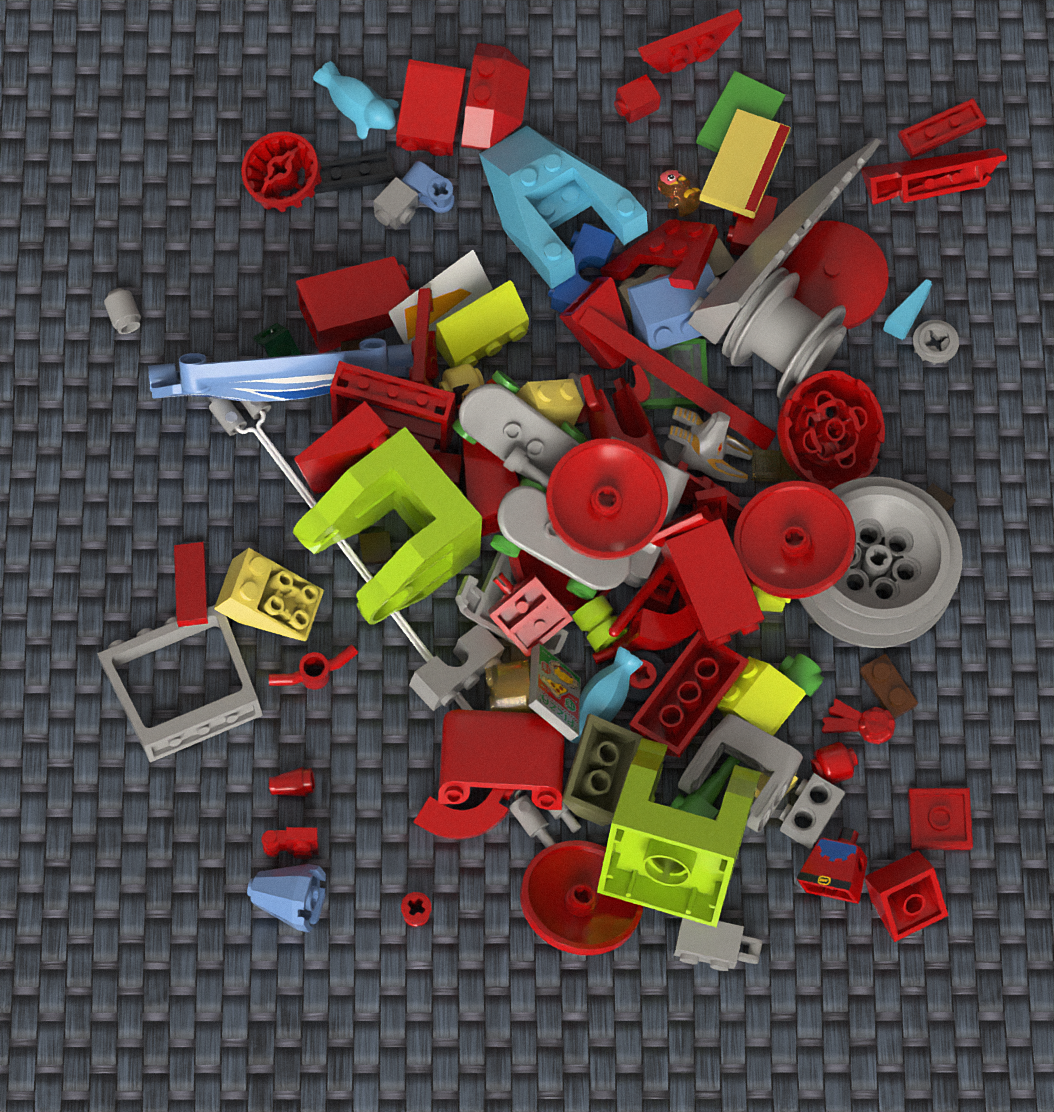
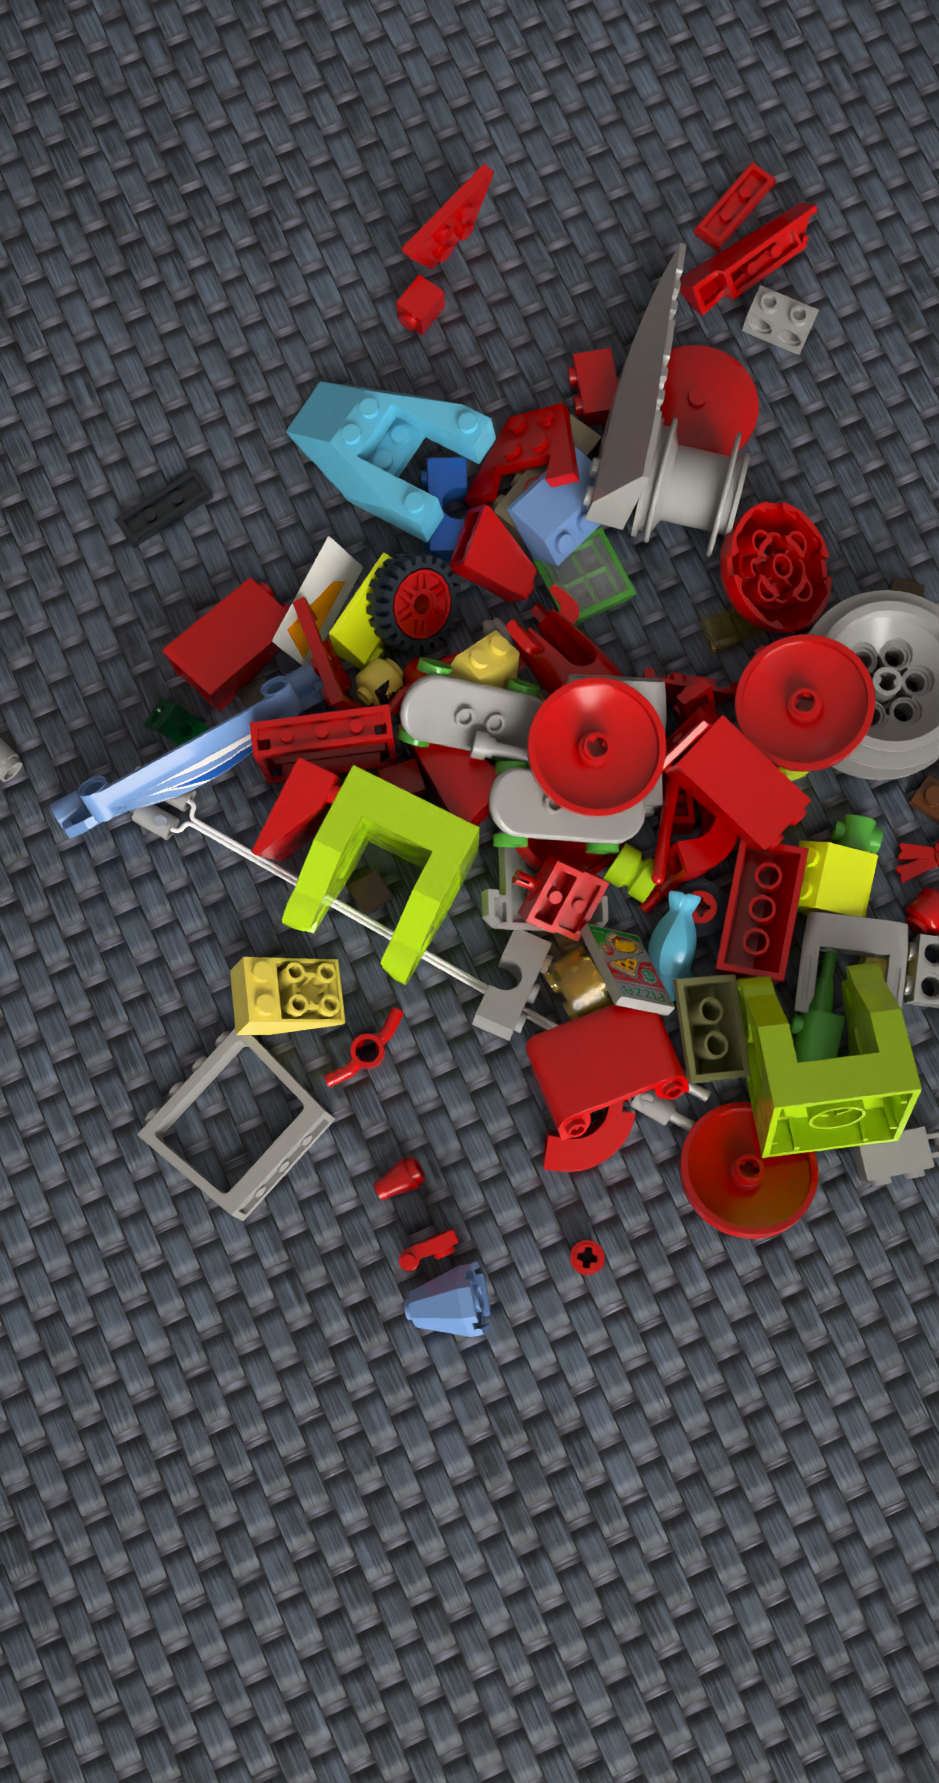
camera: 20 degrees left, 10 degrees up
red tile [174,542,208,627] -> none
red gear [241,131,322,212] -> none
medium azure animal [313,61,399,139] -> none
light grey brick [374,177,418,230] -> none
red slope [396,59,466,156] -> none
medium blue piece [401,161,454,213] -> none
red wedge [461,43,530,150] -> none
red sticker [578,307,776,451] -> none
clear orange animal [657,170,702,217] -> none
light grey piece [662,406,753,483] -> none
bright green tile [696,71,786,153] -> none
light yellow tile [699,109,791,219] -> none
medium azure slope [883,279,932,340] -> none
light grey gear [912,320,959,365] -> none
none -> wheel [366,552,462,653]
none -> light grey brick [742,285,819,355]

